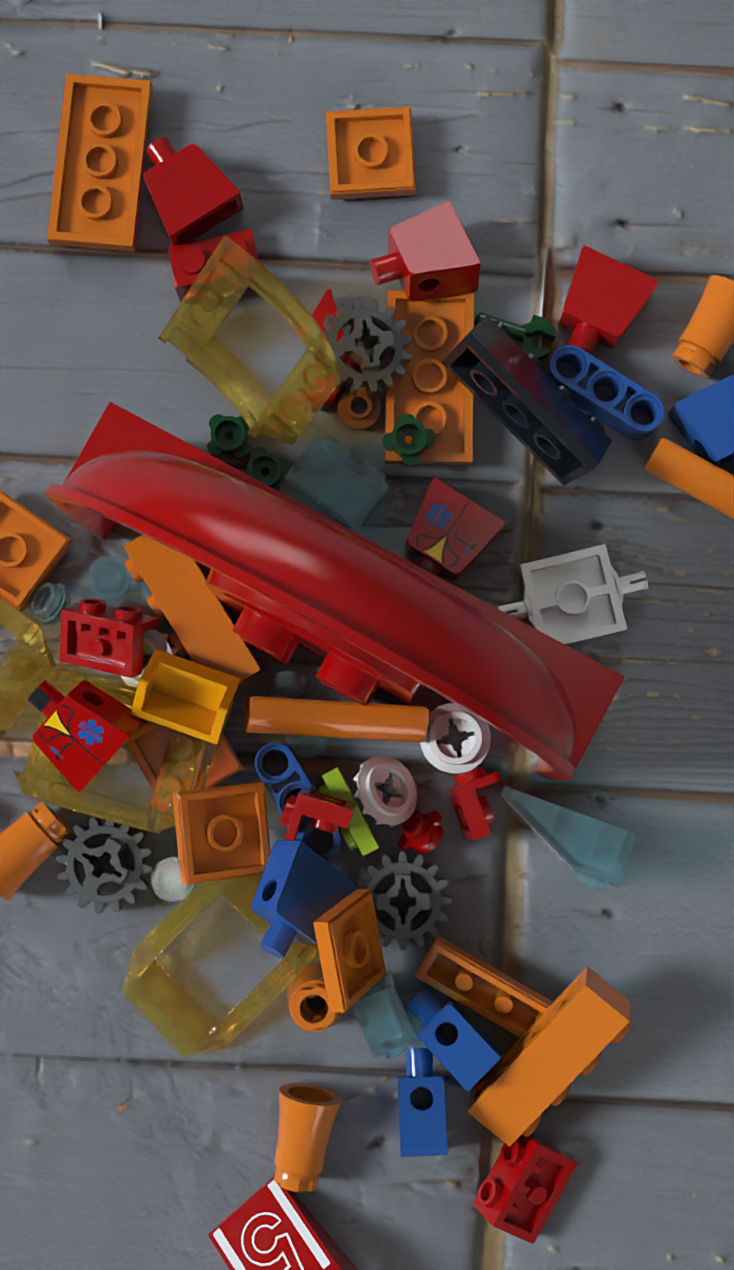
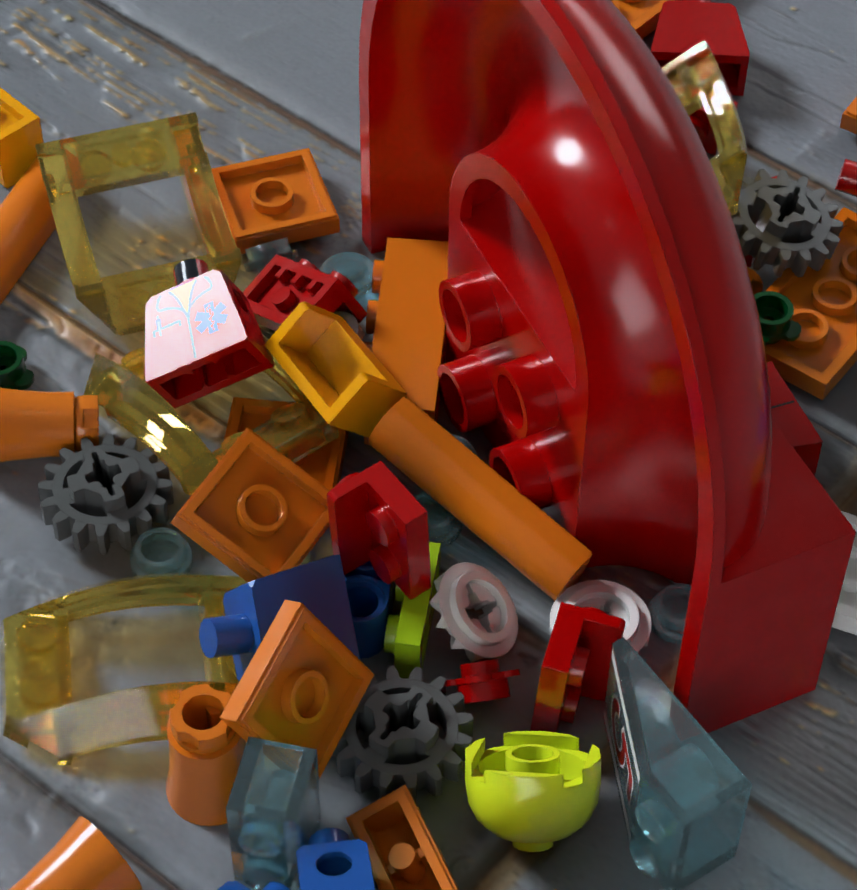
camera: 30 degrees right, 35 degrees down
none -> neon yellow cylinder [465,731,601,852]

